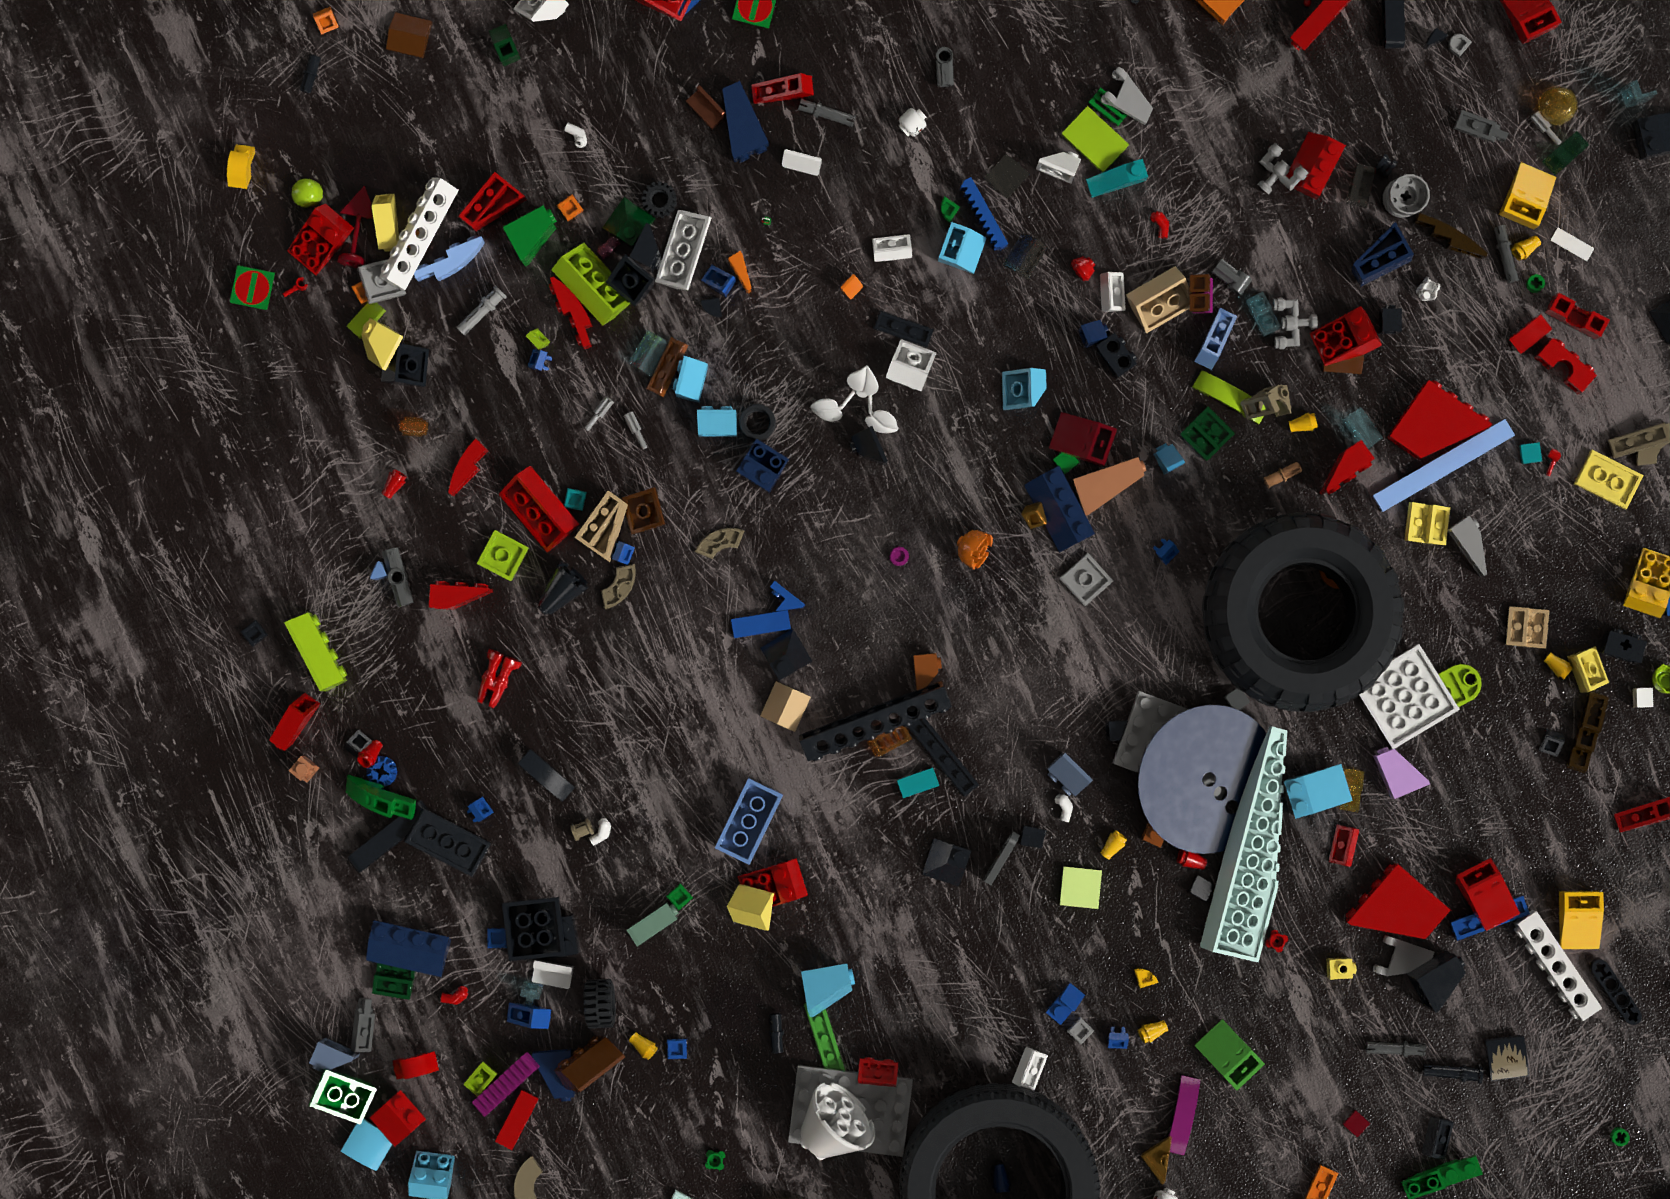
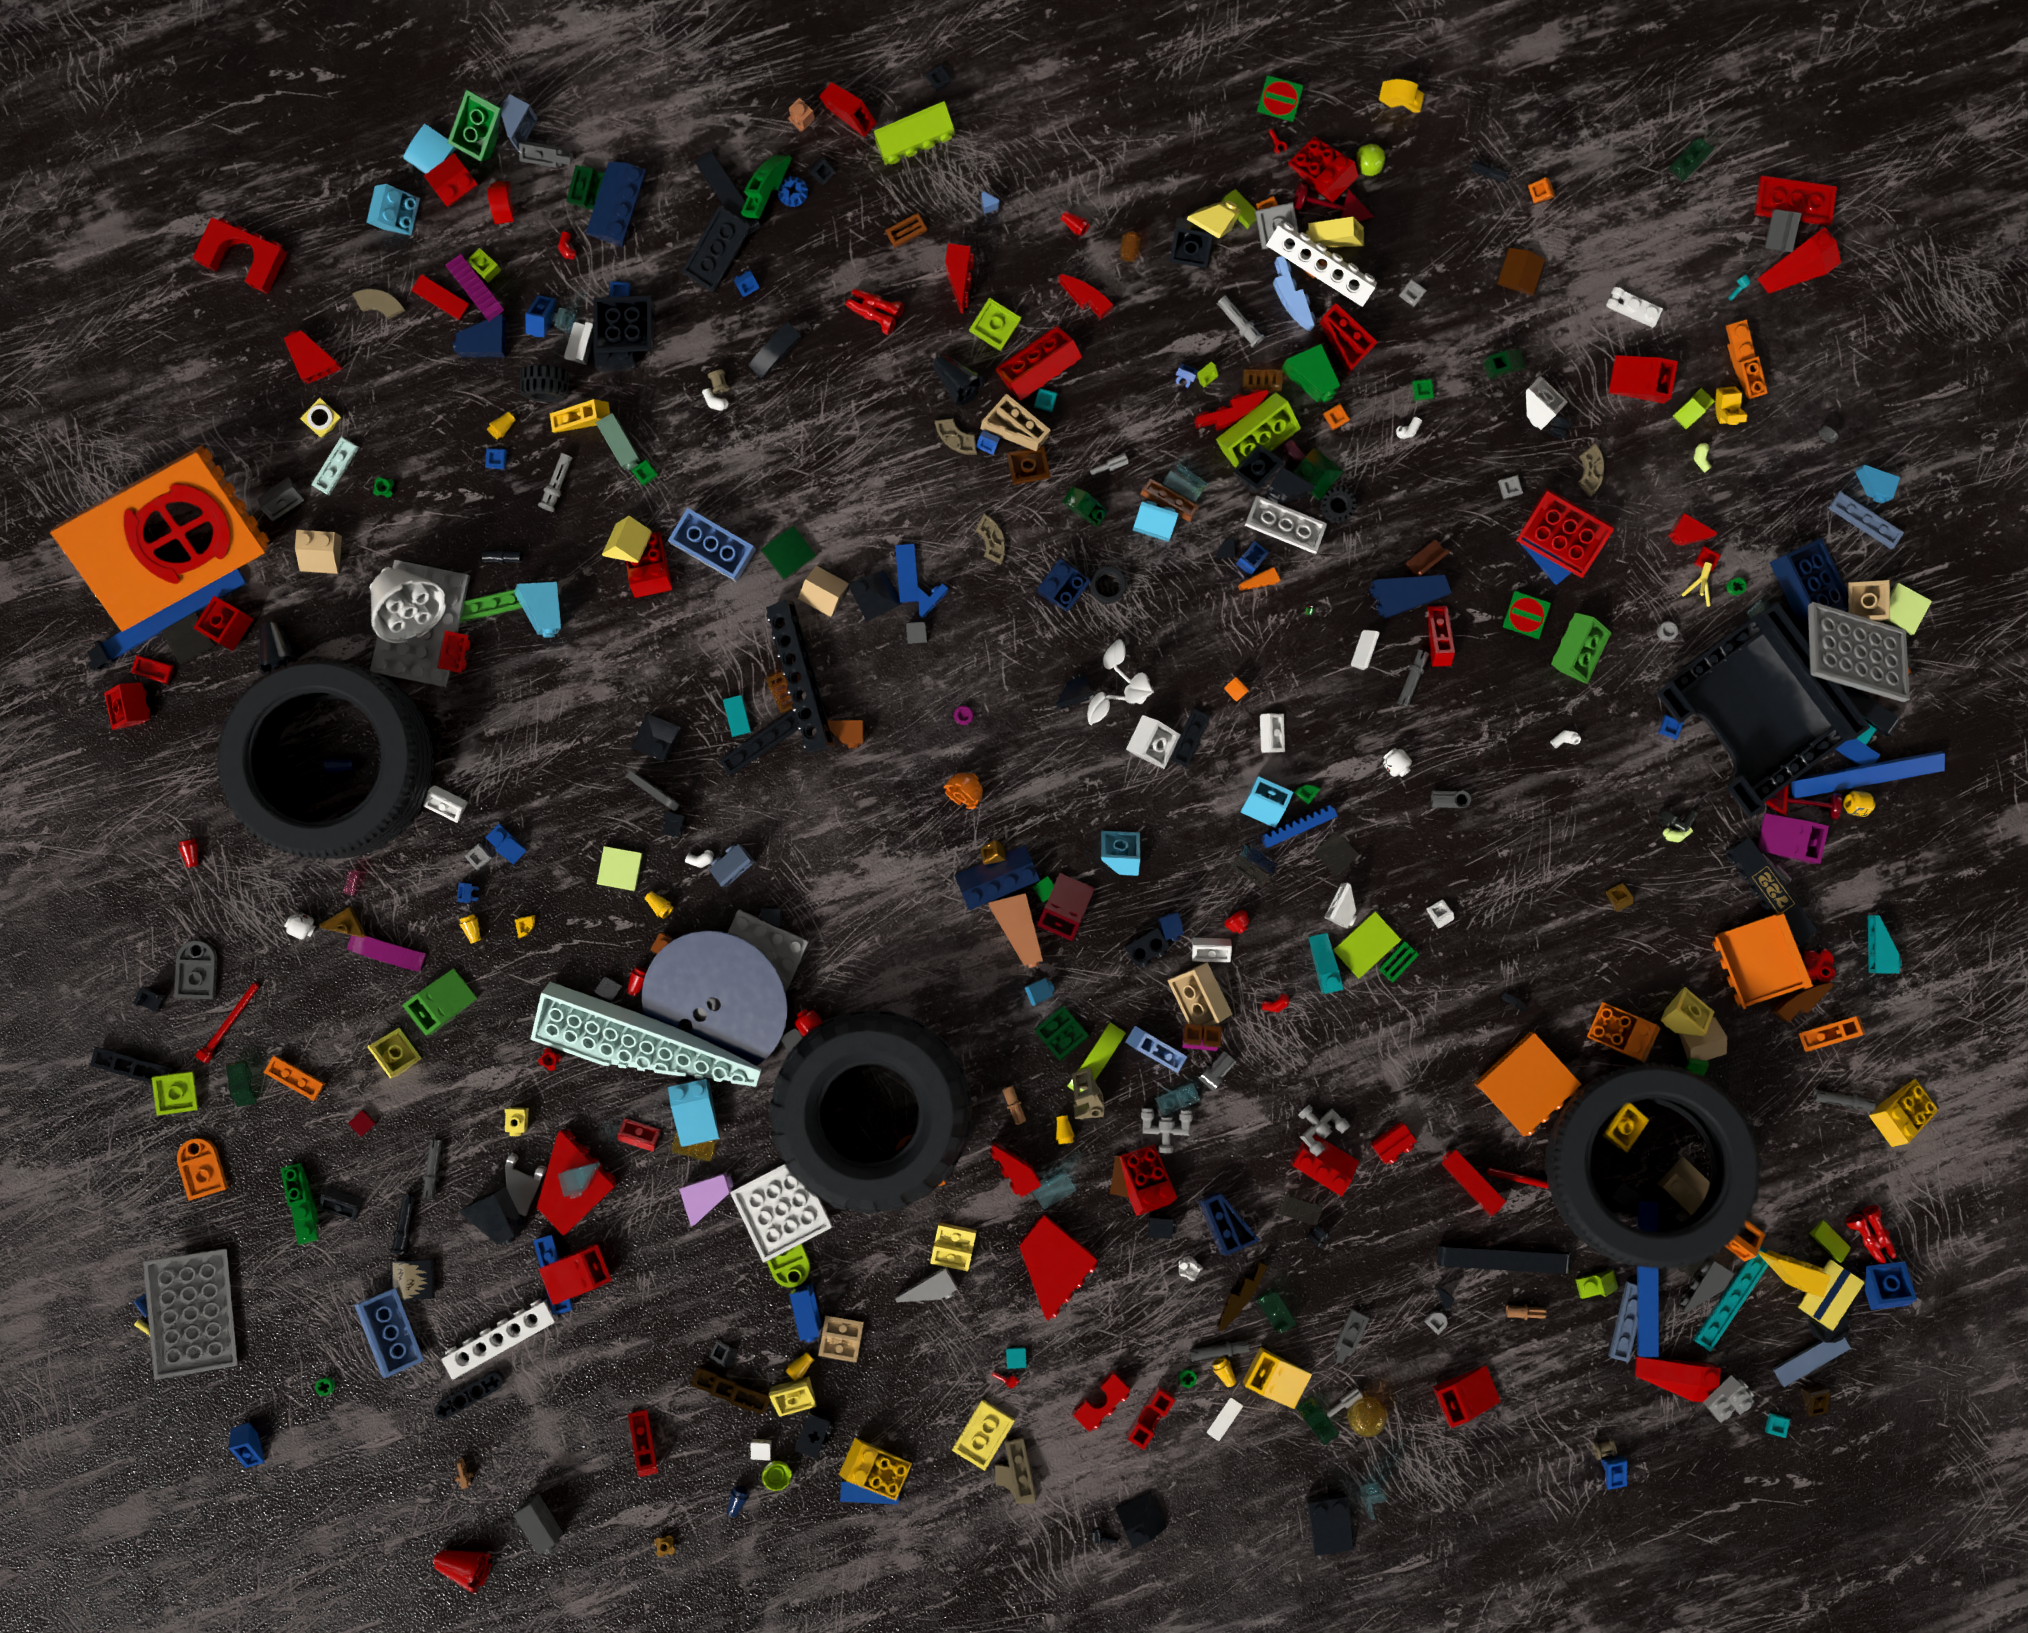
camera: 85 degrees right, 0 degrees up
red cone [357,740,383,768] -> none
dark grey piece [382,547,414,607] -> none
reddish brown slope [554,1036,625,1092] -> none
light grey axle [584,396,614,431] -> none
medium azure slope [697,406,737,437] -> none
light grey tile [1059,553,1113,607] -> none
light grey flag [1100,67,1153,125] -> none
blue tile [1153,539,1179,565] -> none
light blue tile [1372,419,1515,512] -> none
light grey wheel [1382,174,1430,218] -> none
red slope [1509,314,1552,354] -> none
yellow slope [1559,891,1604,949] -> none
none -> clear pink pin [342,870,361,896]
none -> medium blue slope [354,1288,424,1378]
none -> light yellow slope [368,1028,422,1078]
none -> light grey pin [538,453,572,512]
none -> yellow slope [550,399,610,433]
none -> clear light blue slope [558,1162,600,1199]
none -> dark green slope [761,526,816,580]
none -> blue window [790,1283,823,1342]
none -> red head [795,1009,823,1037]
none -> dark orange tile [885,213,928,249]
none -> dark grey slope [906,622,927,644]
none -> dark green slope [1062,487,1108,527]
none -> clear orange slope [1242,370,1283,392]
none -> clear green hinge [1256,1288,1297,1334]
none -> red brick [1369,1121,1417,1164]
none -> light grey tile [1399,279,1426,307]
none -> green tile [1412,379,1434,401]
none -> white slope [1427,899,1454,928]
none -> light grey tile [1498,475,1523,499]

